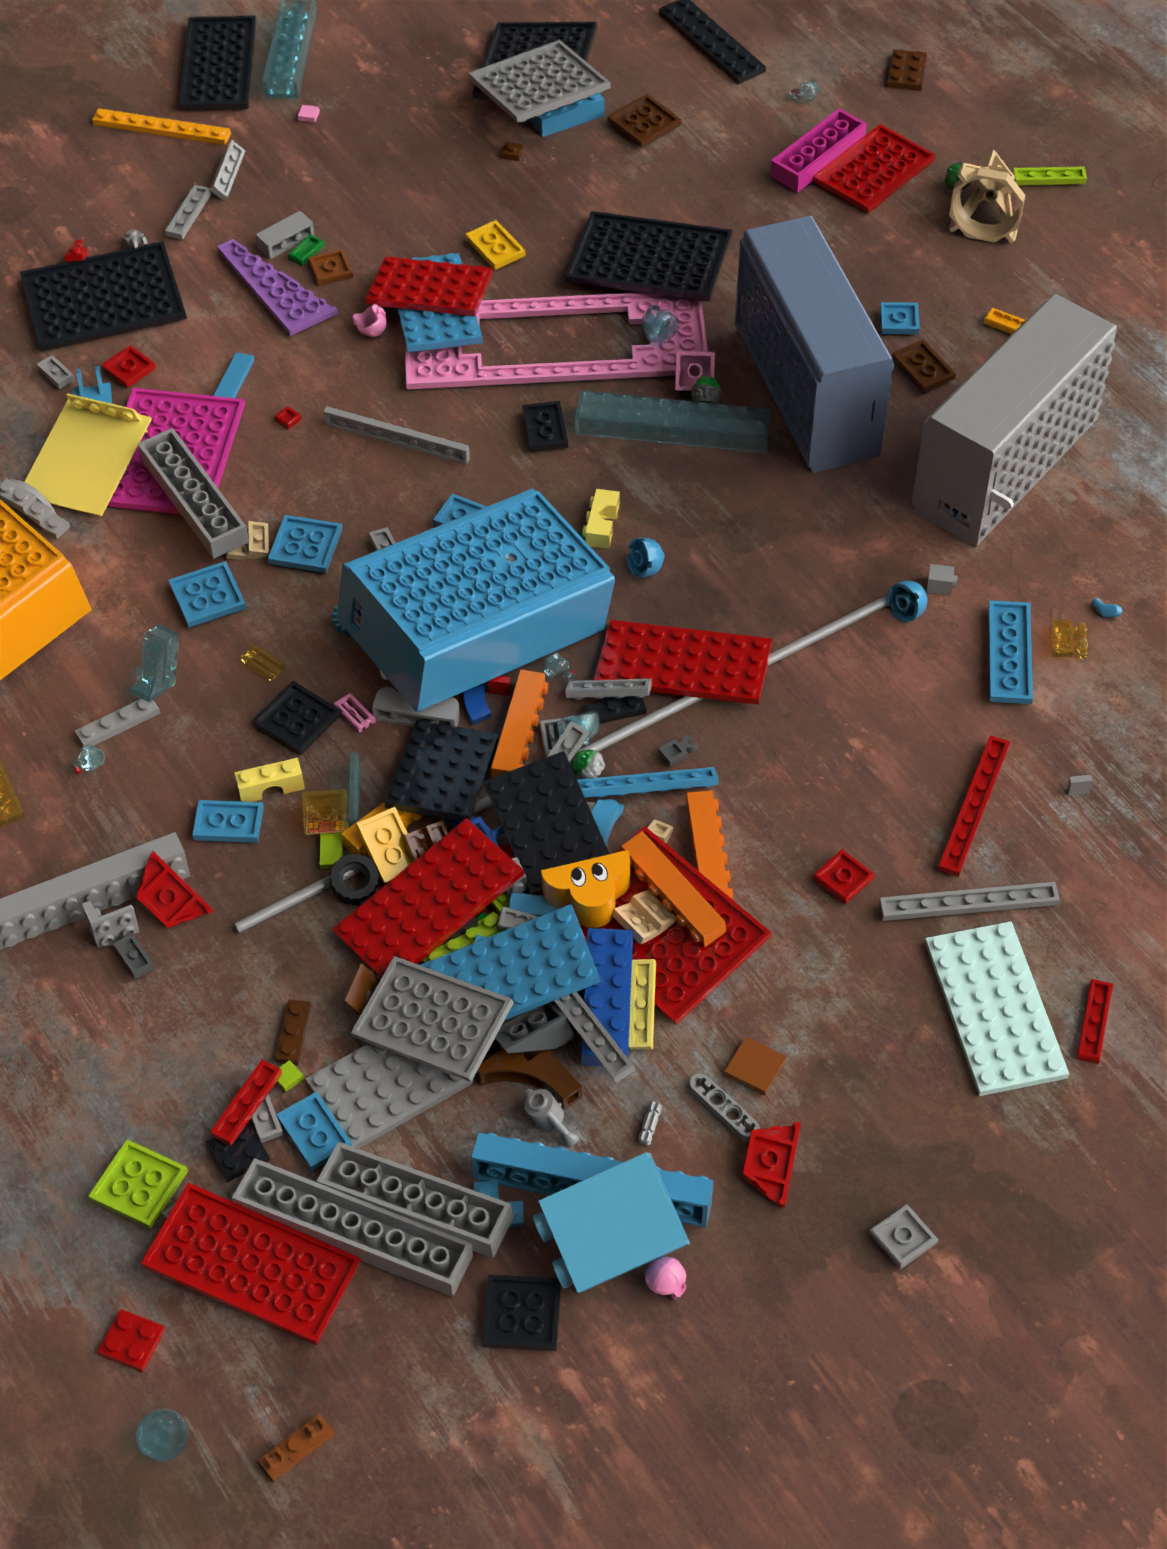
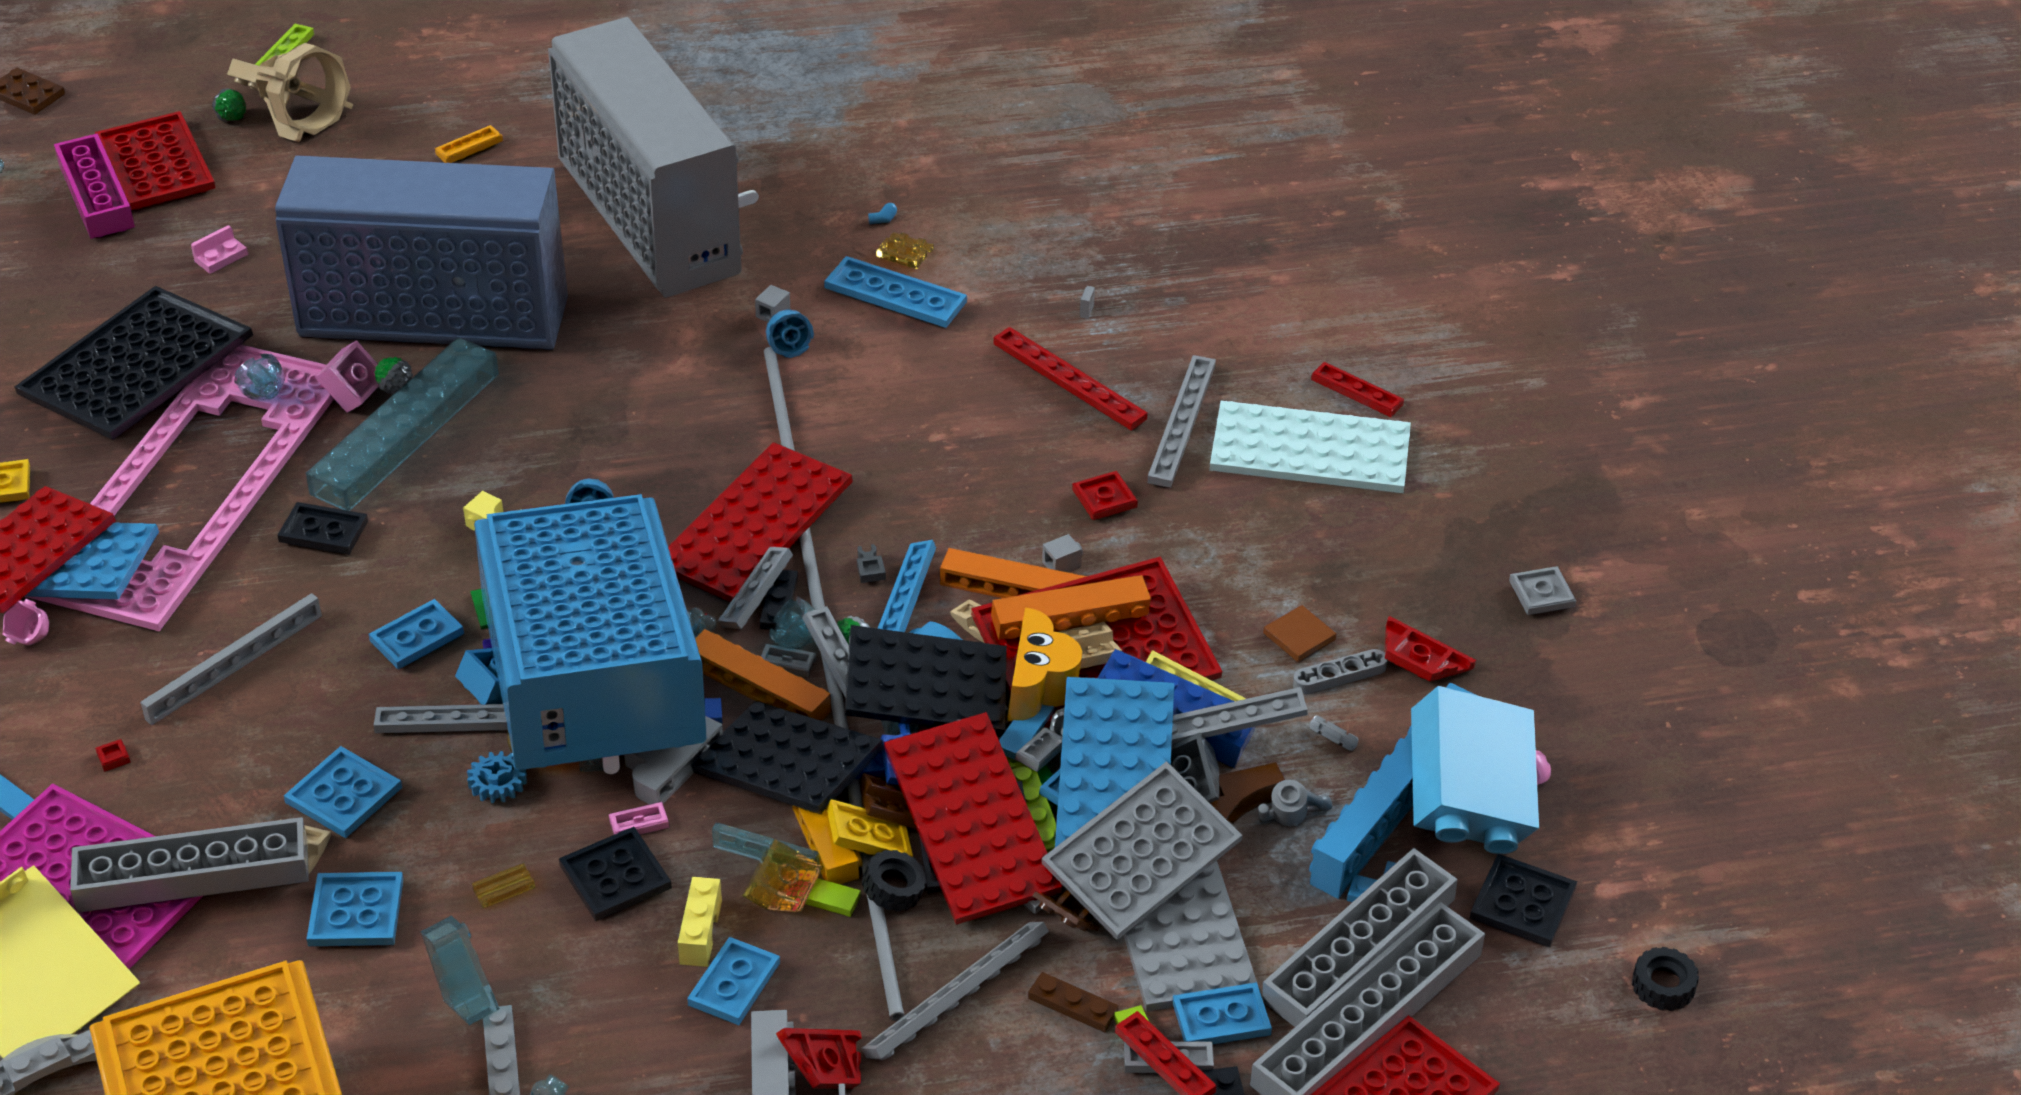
camera: 70 degrees left, 10 degrees down
none -> light grey plate [861,922,1049,1060]
none -> light grey brick [1042,534,1083,572]
none -> black tyre [1632,947,1699,1011]

